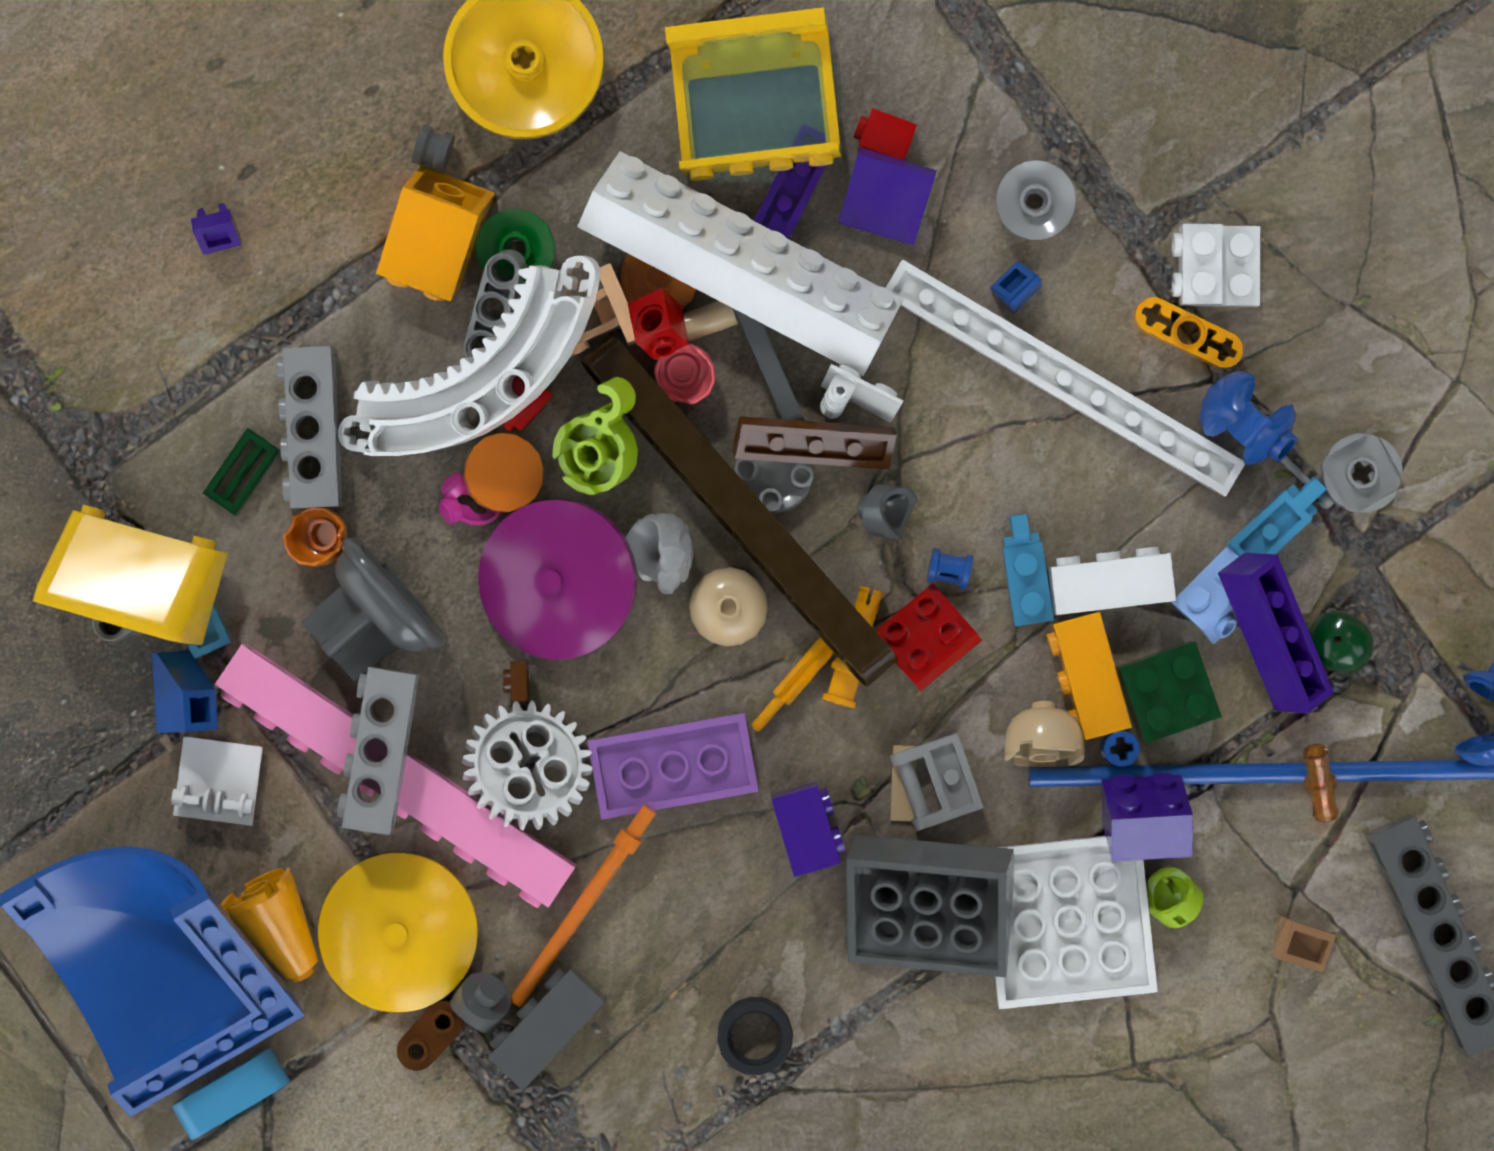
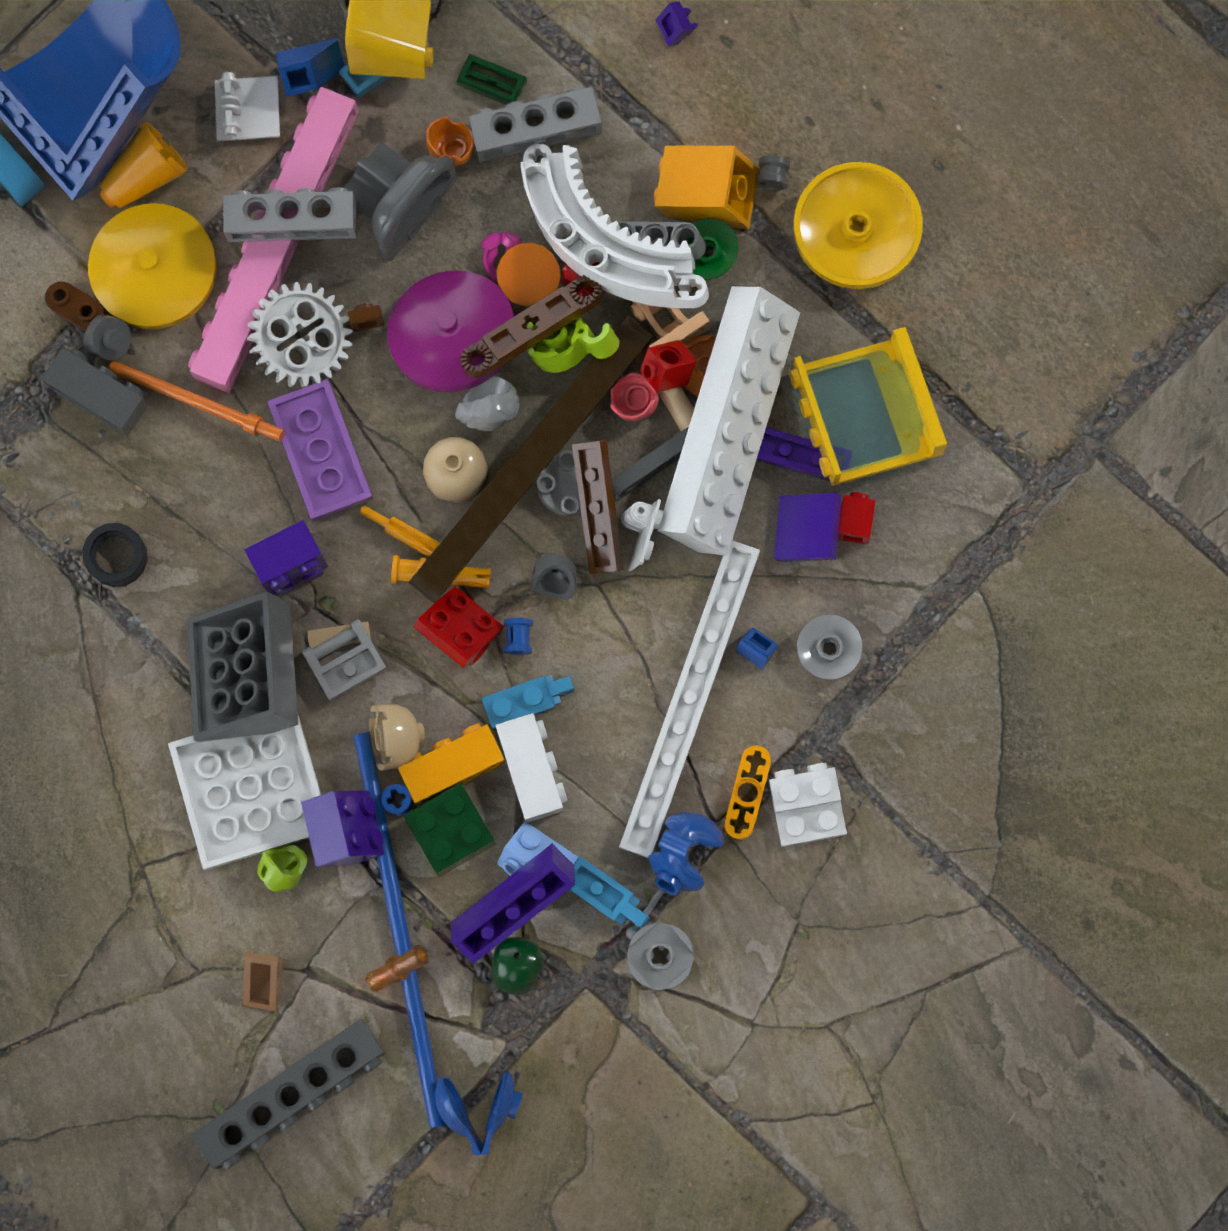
camera: 90 degrees right, 10 degrees down
none -> reddish brown piece [460,275,603,378]

